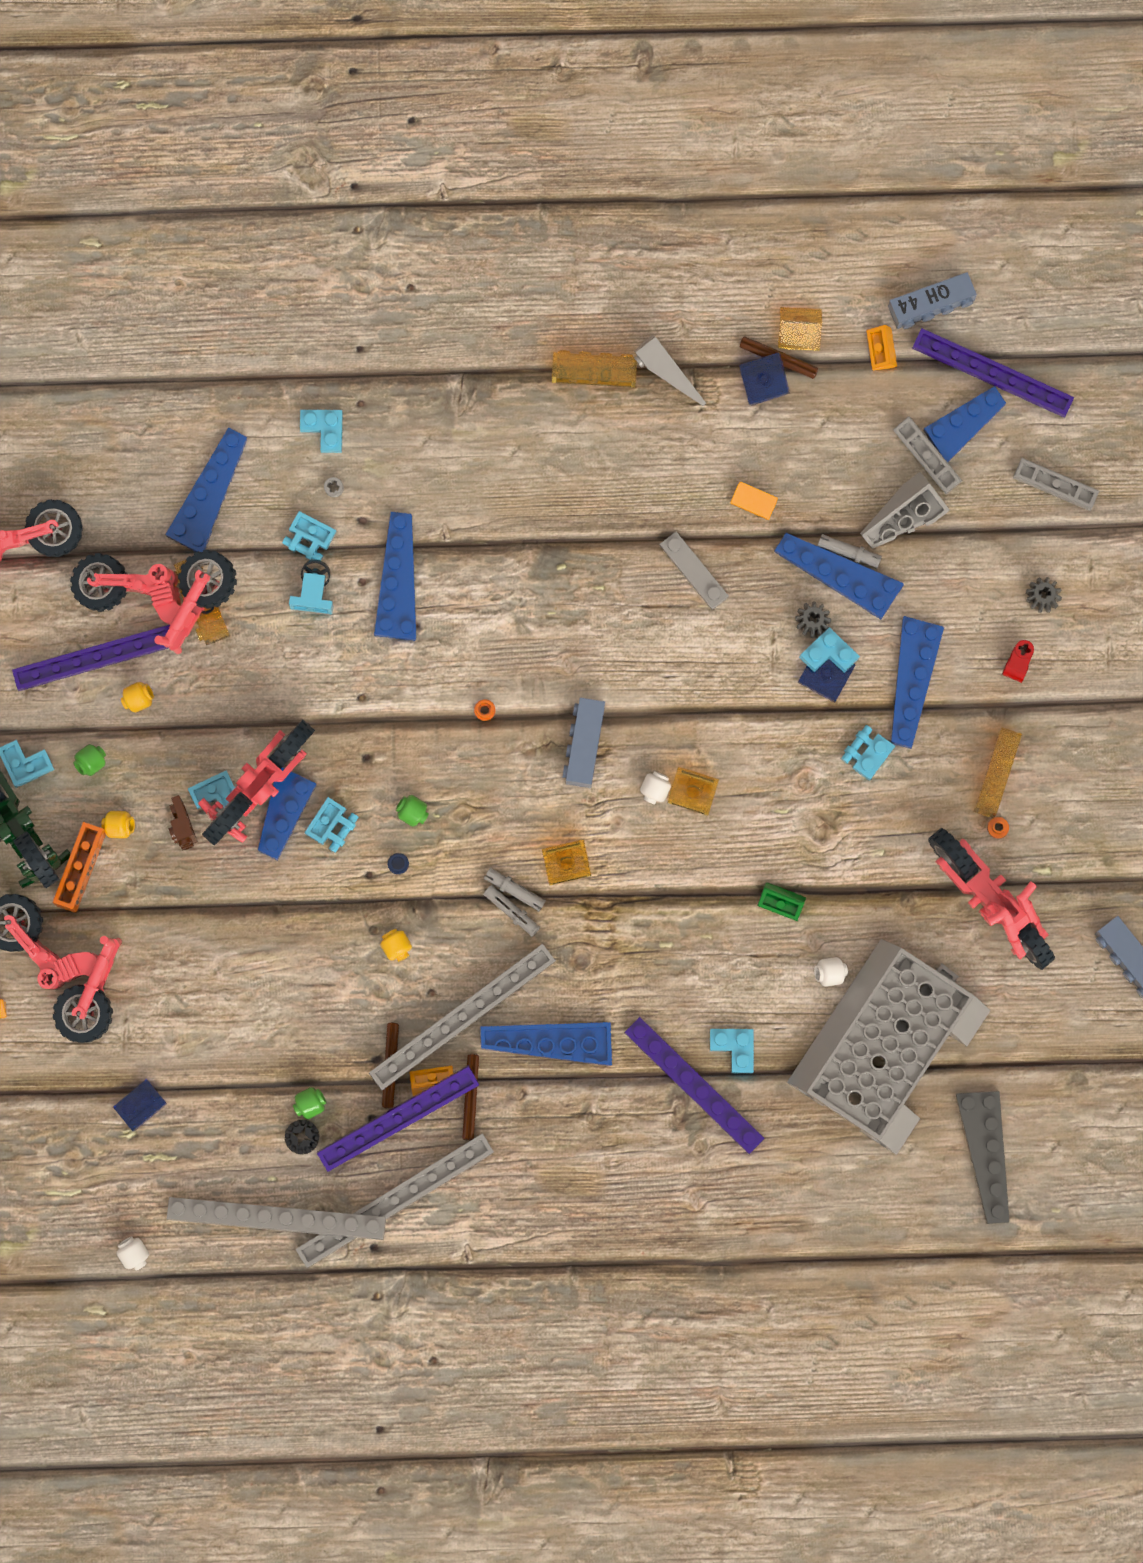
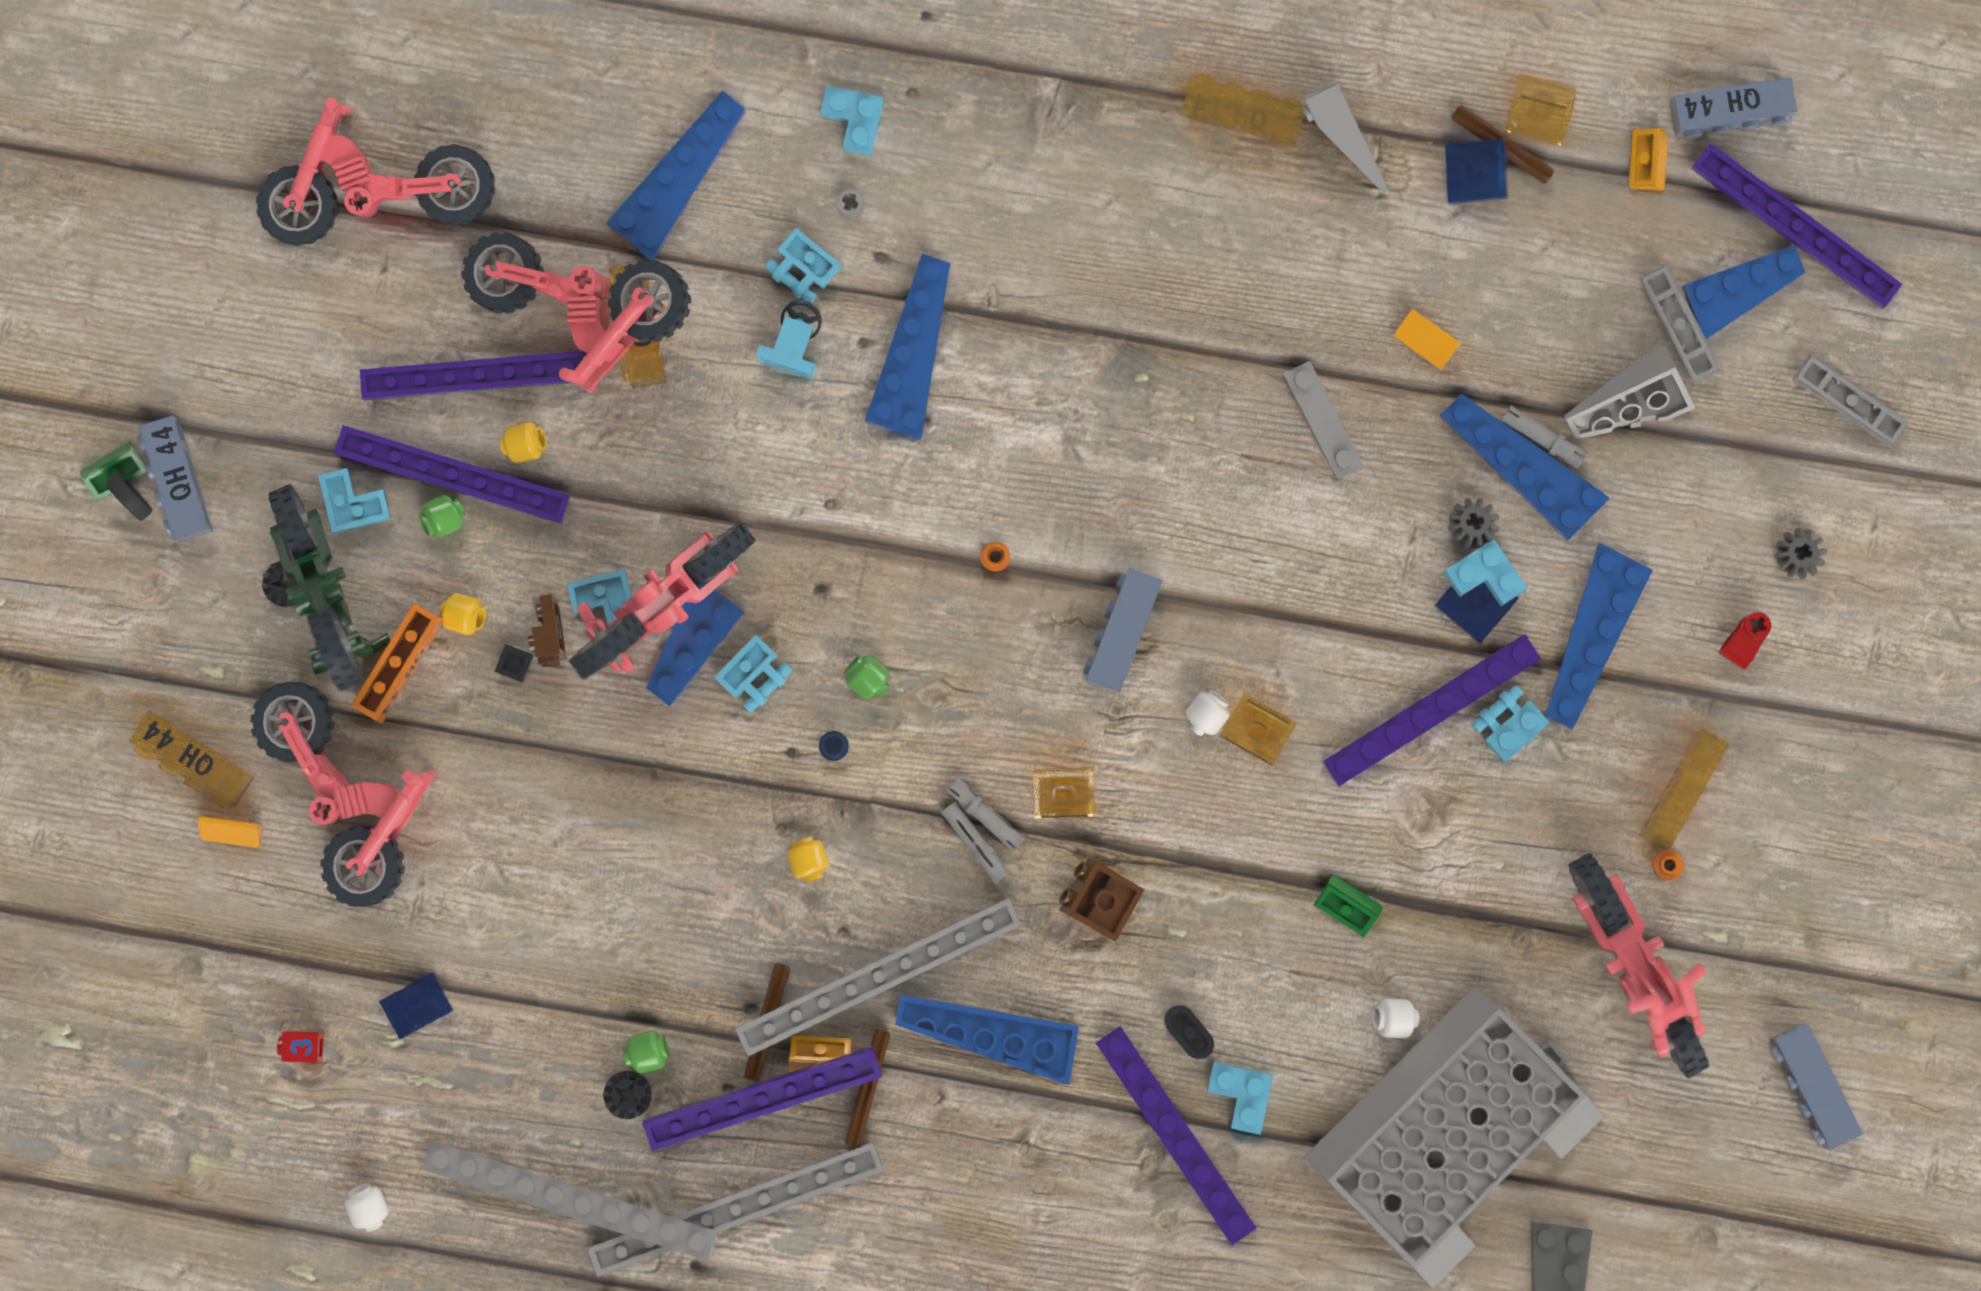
camera: 15 degrees right, 5 degrees up
none -> red brick [277,1031,324,1063]
none -> dark purple plate [334,425,571,525]
none -> black plate [494,644,535,684]
none -> reddish brown plate [1059,858,1145,942]
none -> black plate [1164,1005,1214,1059]
none -> dark purple plate [1322,634,1541,787]

